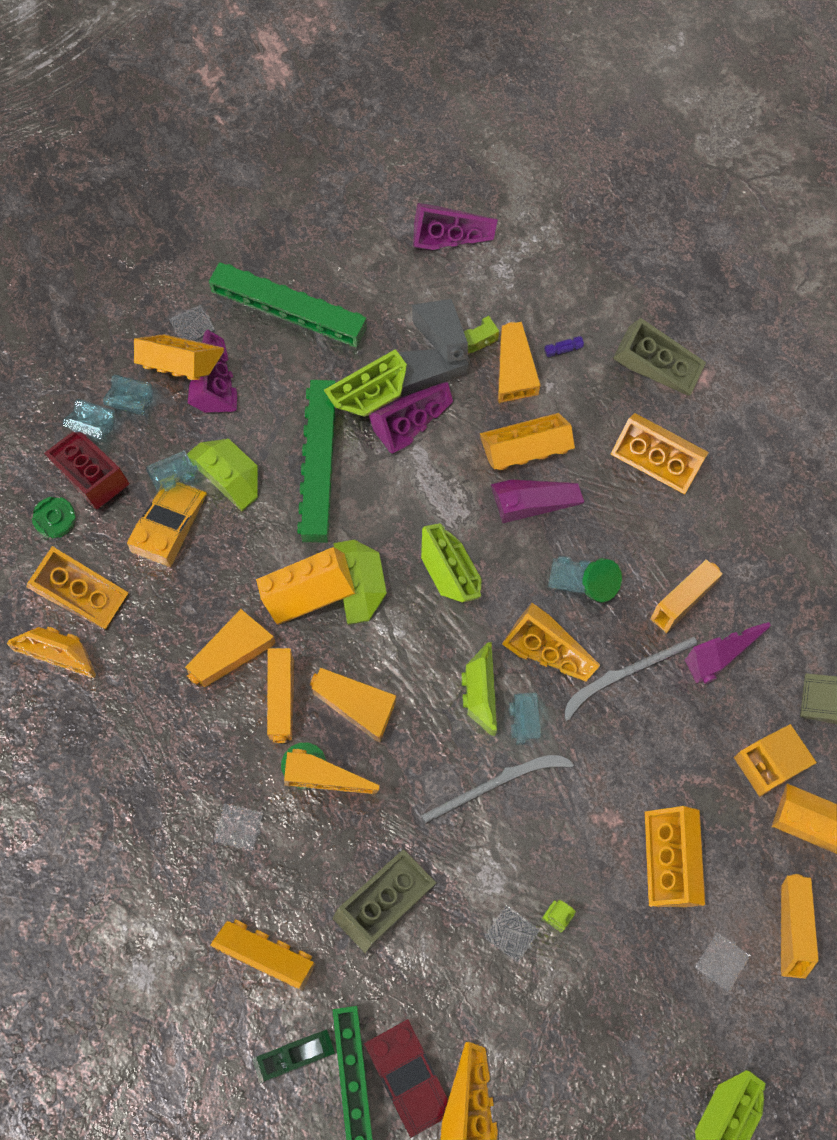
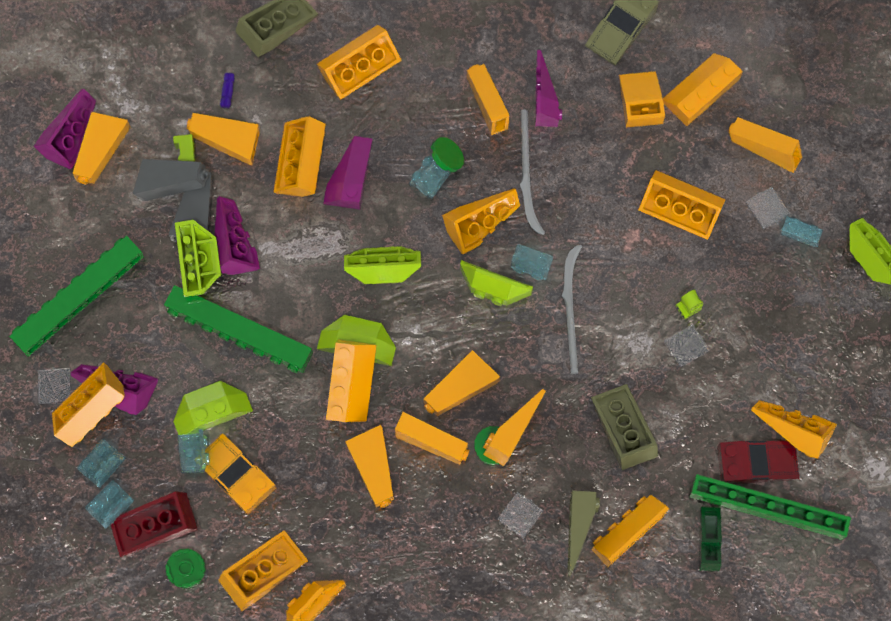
camera: 65 degrees left, 5 degrees up
none -> light orange slope [73,112,130,185]
none -> olive slope [567,491,600,576]
none -> clear light blue bracket [781,217,823,247]

